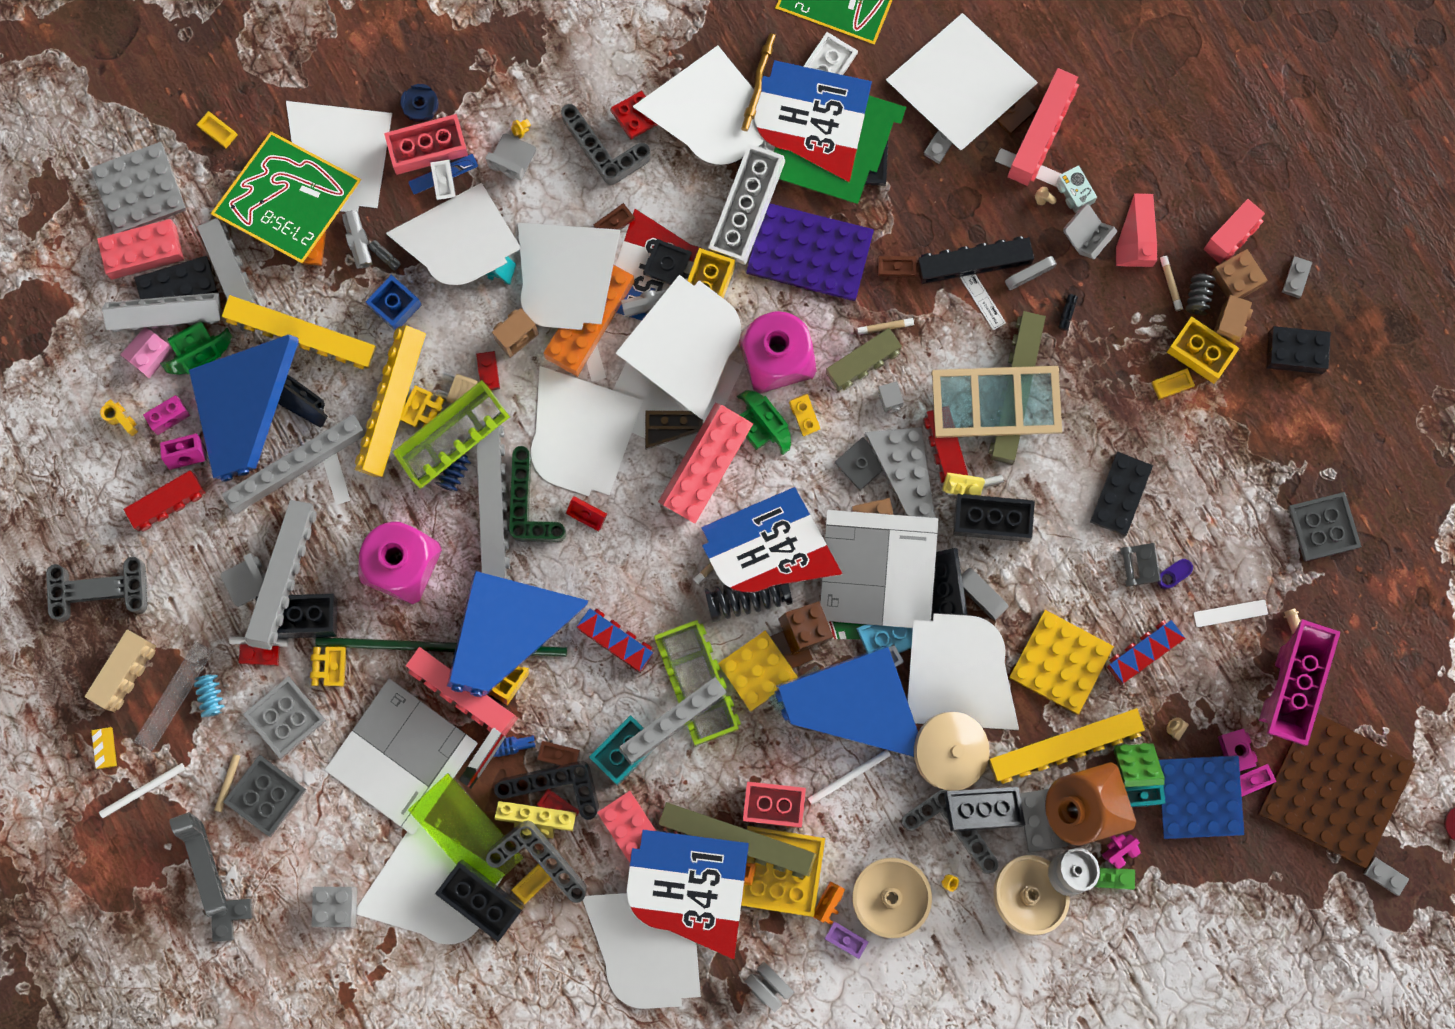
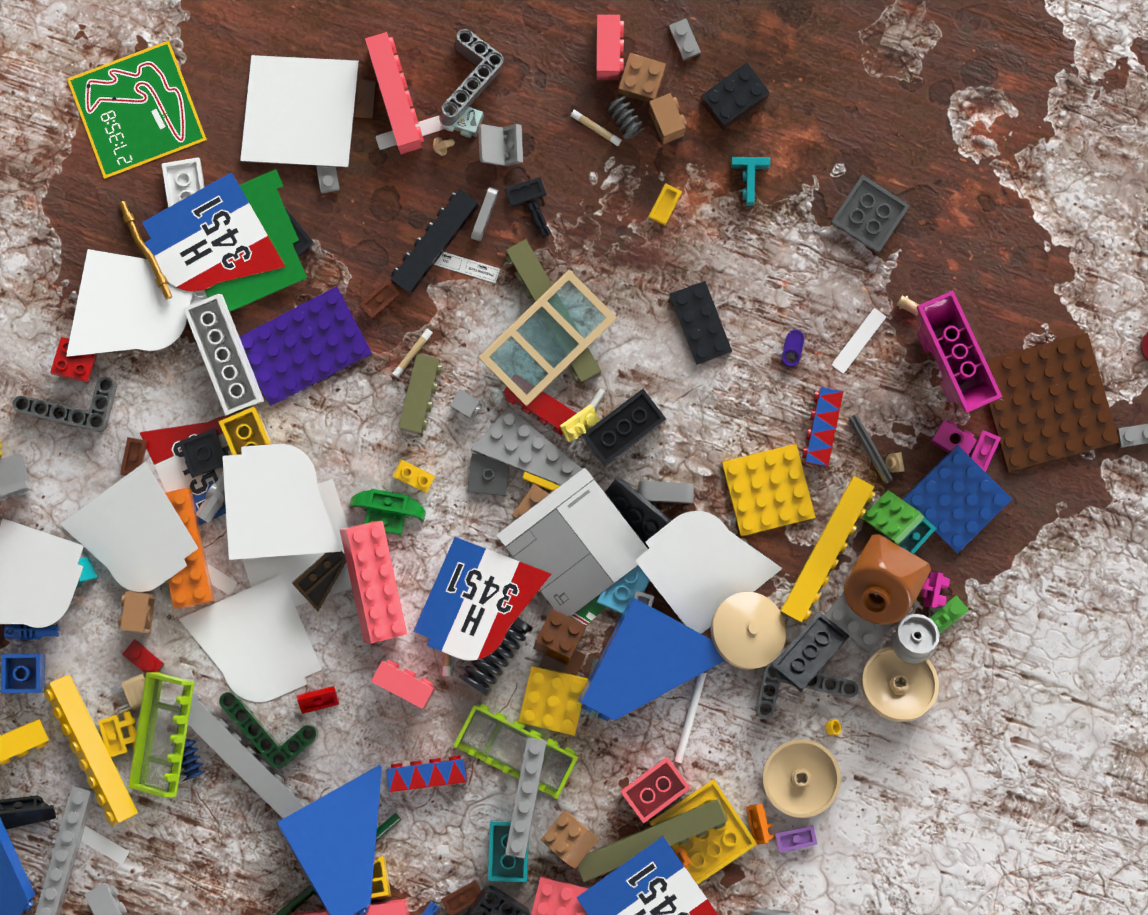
camera: 40 degrees left, 5 degrees up
dark pink piece [358,521,442,604] -> none
dark pink piece [739,311,817,394] -> none
coral wedge [1116,194,1157,267] -> none
dark grey plate [1120,543,1161,587] -> none
yellow brick [1167,316,1239,384] -> none
none -> blue hinge [4,624,60,640]
none -> coral brick [371,659,436,709]
none -> dark grey beam [439,29,504,126]
none -> black plate [505,177,547,208]
none -> yellow tile [522,472,560,492]
none -> medium nougat brick [540,810,600,869]
none -> teal bracket [731,157,770,206]
none -> dark grey axle [849,414,893,484]

